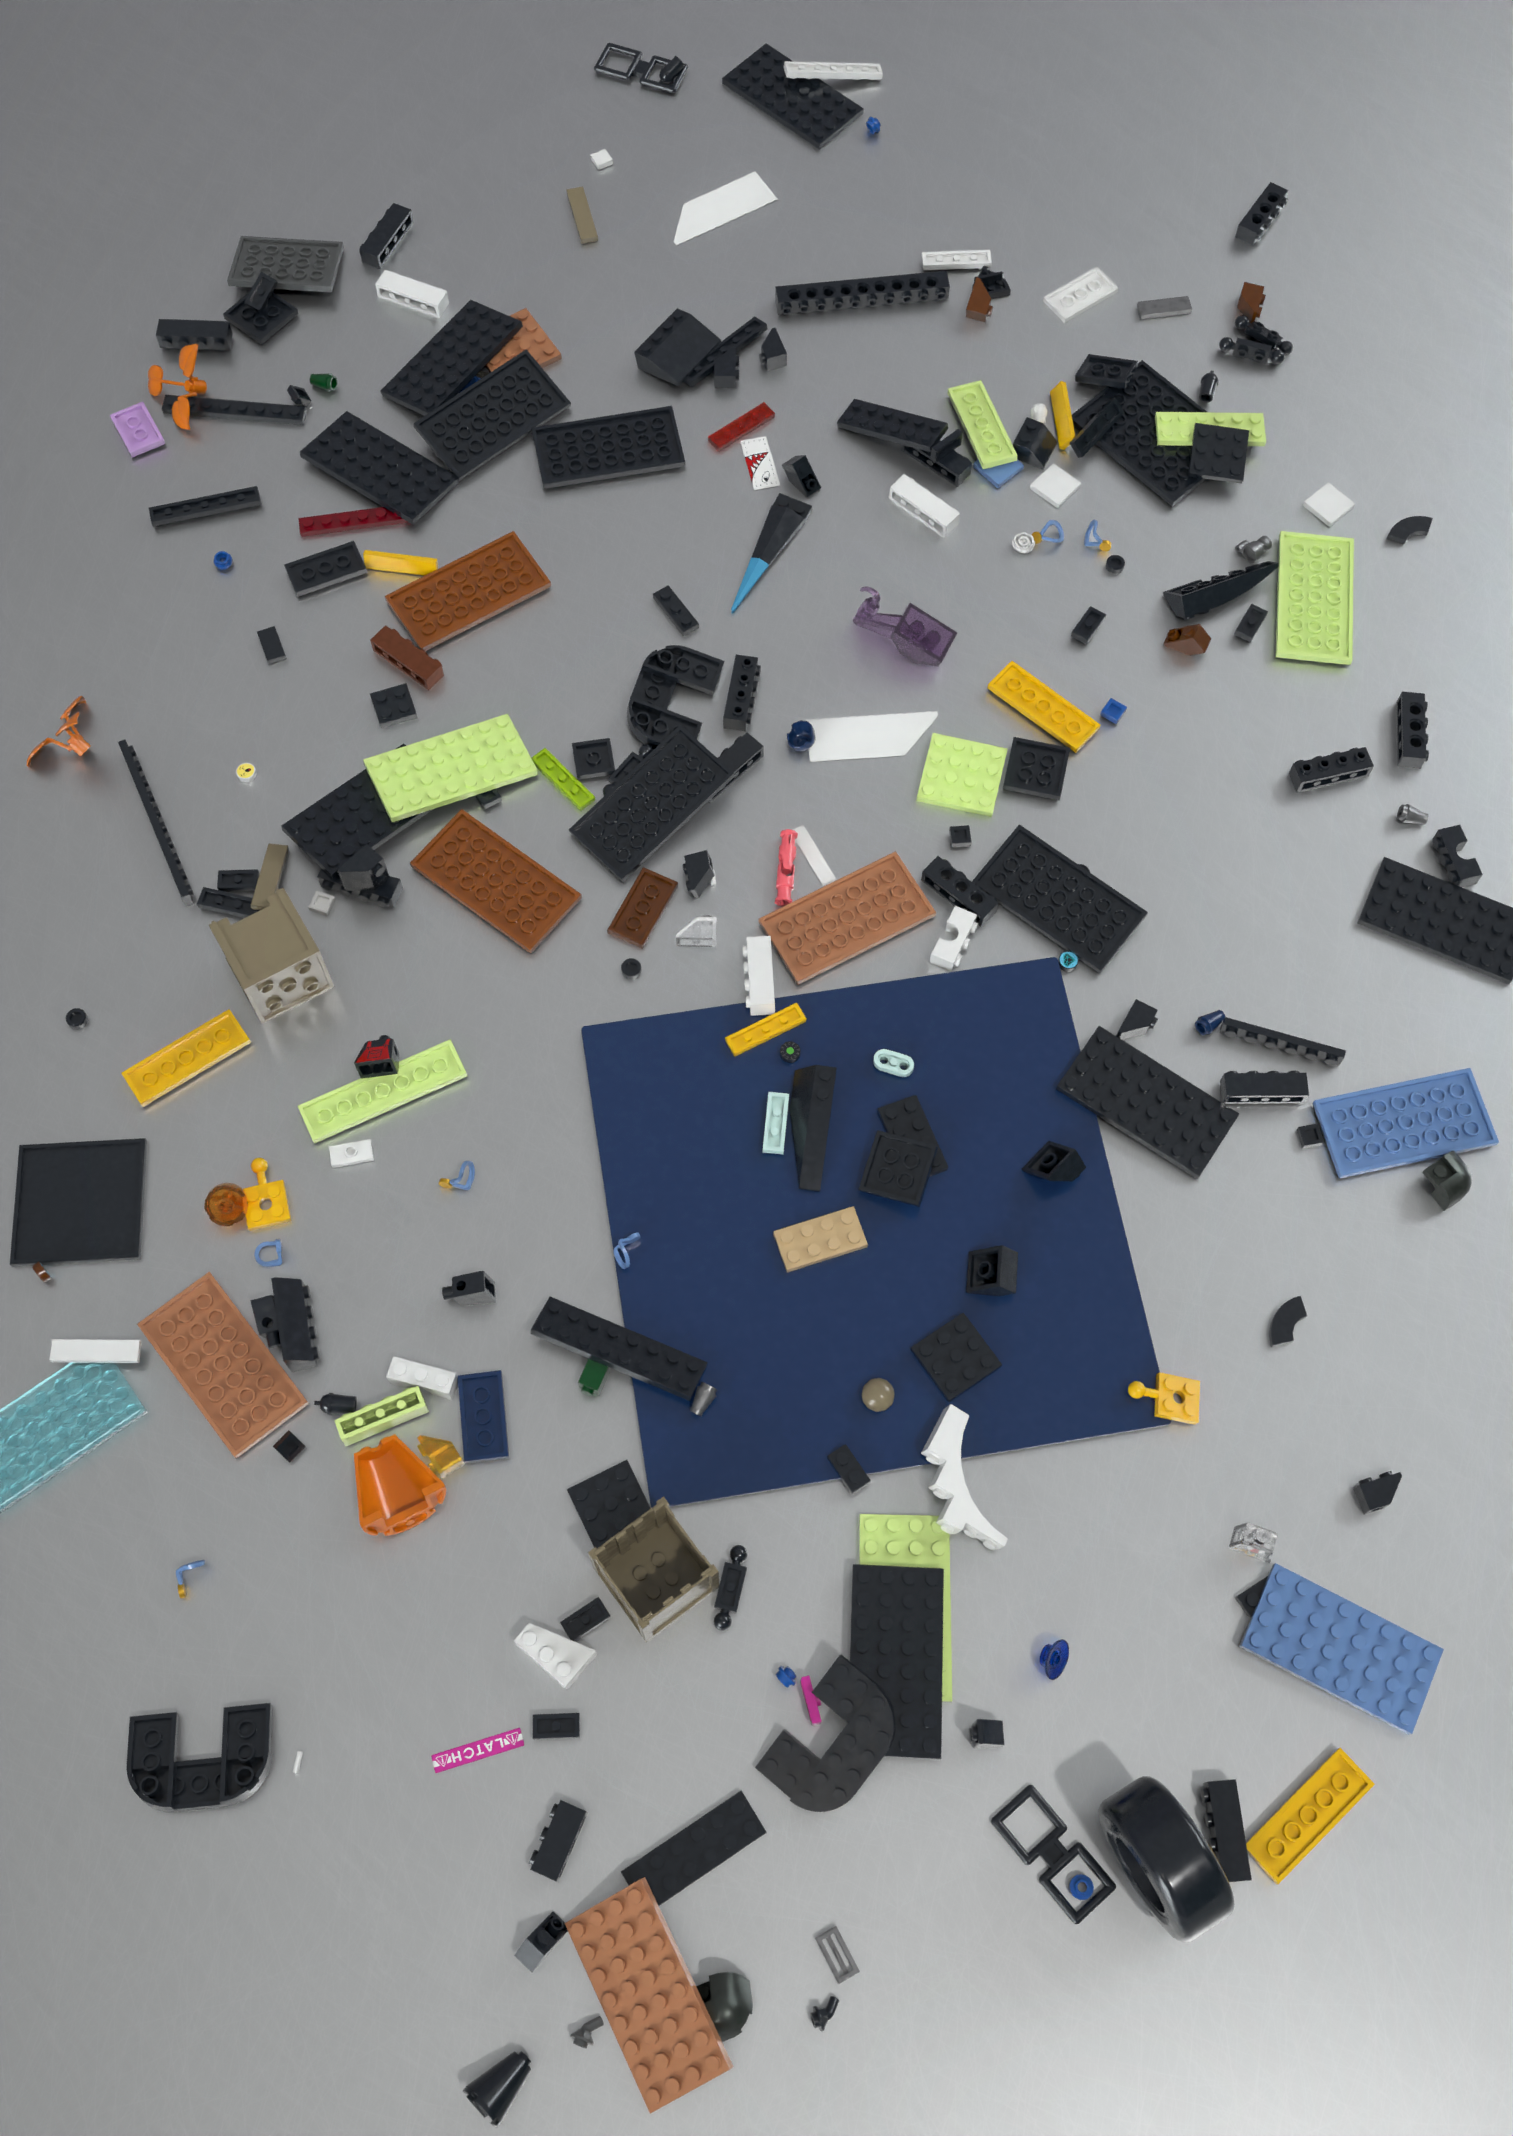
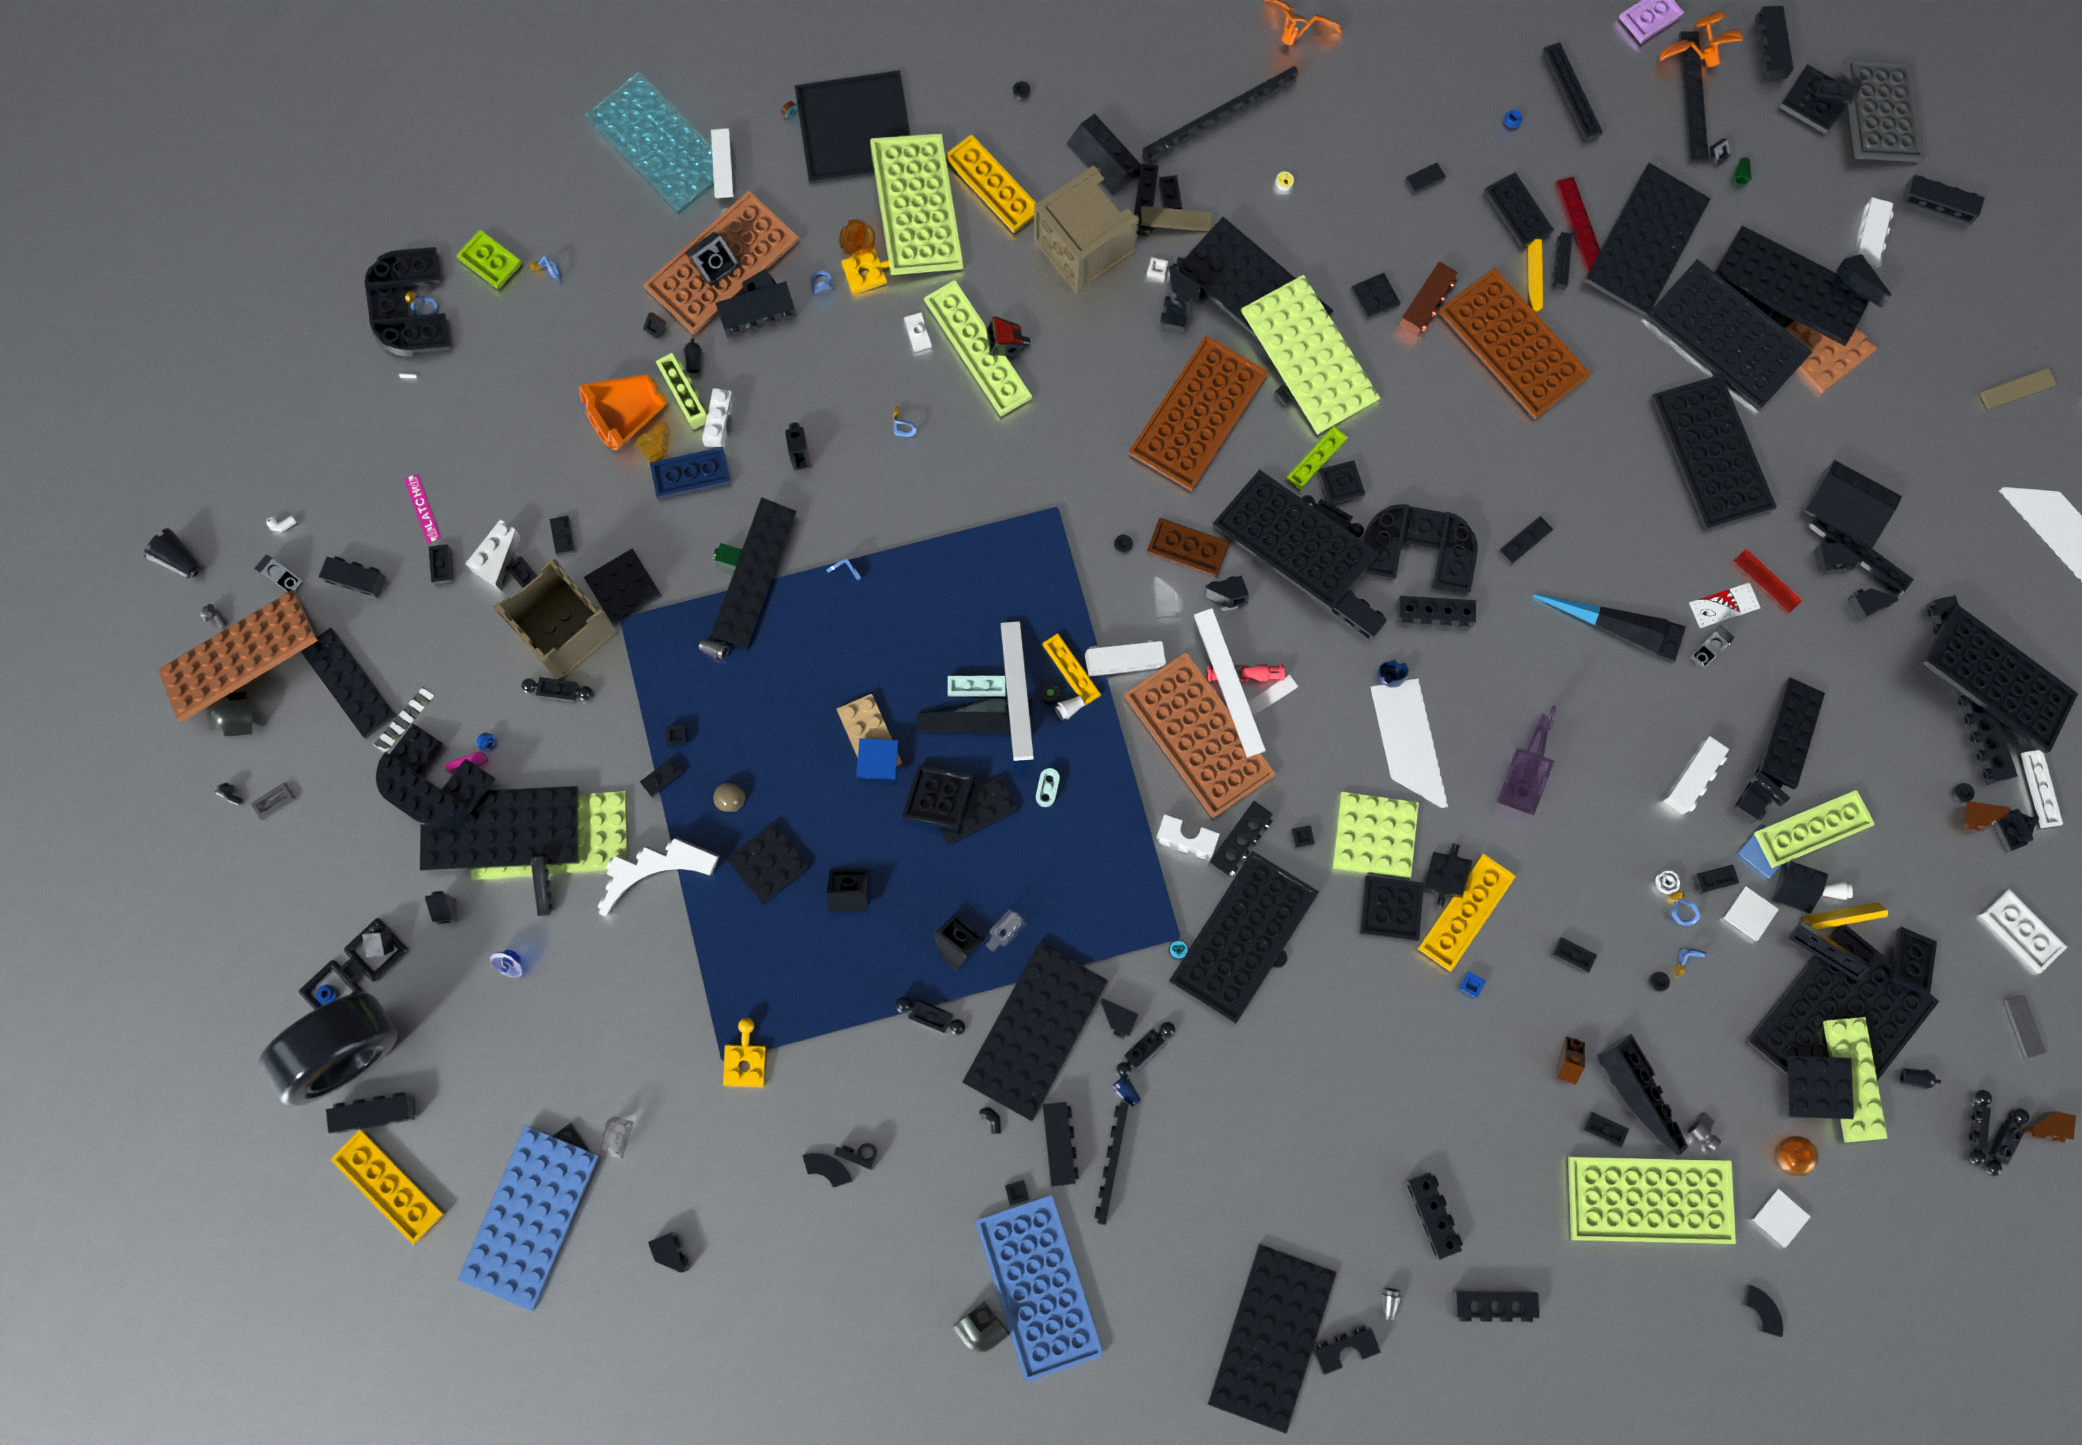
camera: 85 degrees right, 10 degrees up
none -> white arm [266,515,297,532]
none -> brick [362,926,394,957]
none -> sticker [373,687,434,752]
none -> medium blue piece [405,291,439,316]
none -> lime plate [456,230,522,290]
none -> black piece [530,853,554,916]
none -> black plate [549,515,576,556]
none -> black plate [666,725,687,747]
none -> black slope [685,232,740,287]
none -> black plate [834,1143,878,1170]
none -> blue tile [856,738,898,780]
none -> yellowish green plate [870,134,963,275]
none -> black plate [895,997,965,1035]
none -> black arm [979,1107,1001,1134]
none -> clear torso [985,909,1028,952]
none -> white tile [1001,622,1033,761]
none -> white cone [1055,696,1084,720]
none -> black slope [1067,113,1141,195]
none -> black plate [1116,1022,1176,1078]
none -> white tile [1194,608,1266,758]
none -> black plate [1424,843,1472,908]
none -> black piece [1553,232,1573,290]
none -> black plate [1694,864,1739,894]
none -> clear orange cylinder [1774,1136,1819,1177]
none -> black slope [1836,254,1892,308]
none -> black plate [1922,604,2078,754]
none -> black tile [1952,783,1975,803]

